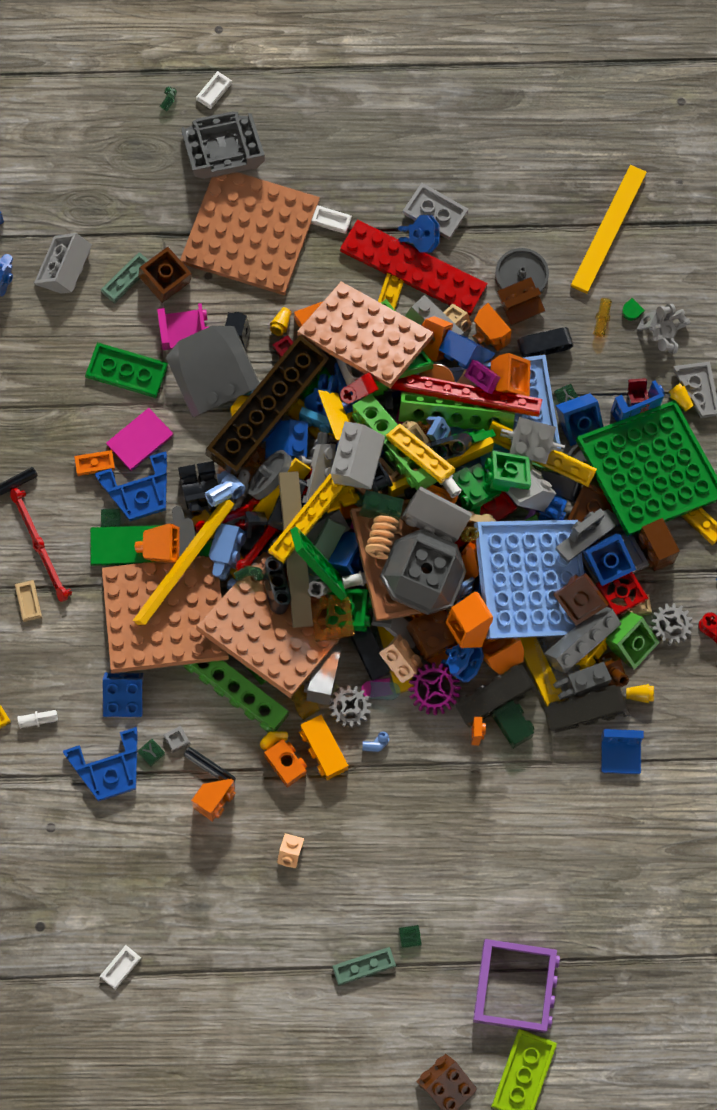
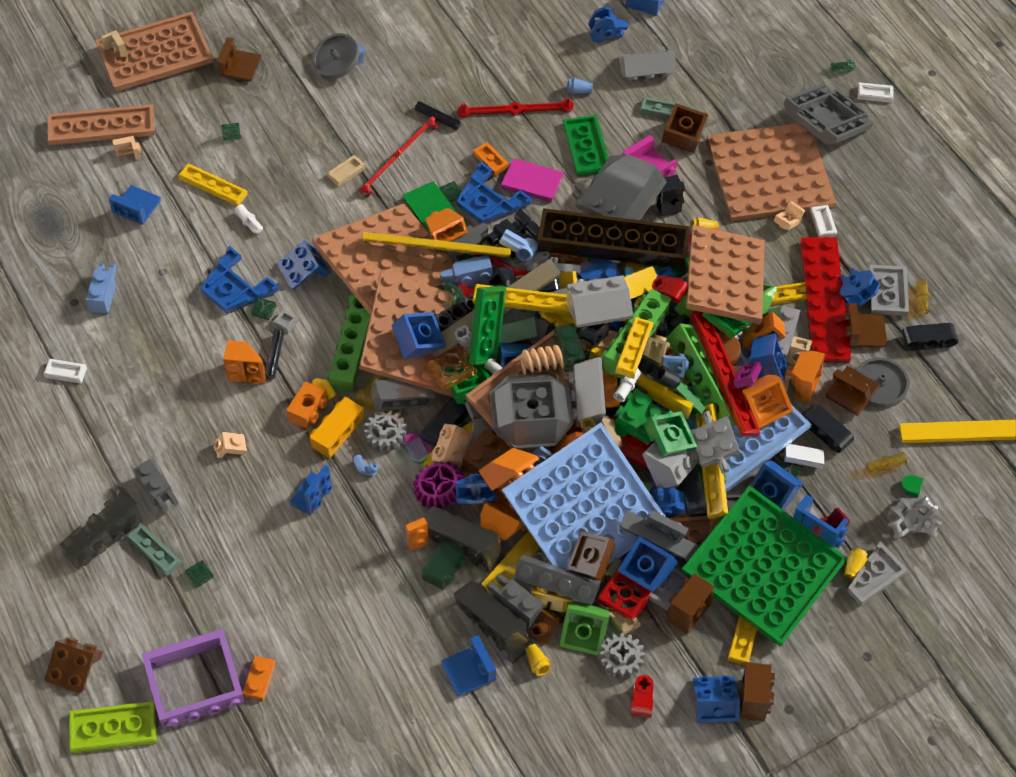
camera: 65 degrees right, 15 degrees down
none -> clear smoke wedge [60,487,143,570]
none -> medium blue hinge [86,262,117,314]
none -> dark grey hinge [133,459,179,513]
none -> orange plate [242,656,276,701]
none -> blue bracket [290,464,332,515]
none -> blue slope [391,312,446,359]
none -> red piece [457,98,574,118]
none -> medium blue cone [567,77,593,95]
none -> light nougat bracket [774,202,805,230]
none -> white tile [784,444,824,469]
none -> reddish brown bracket [844,303,887,347]
none -> black beam [901,323,959,351]
none -> clear yellow pin [915,278,930,315]

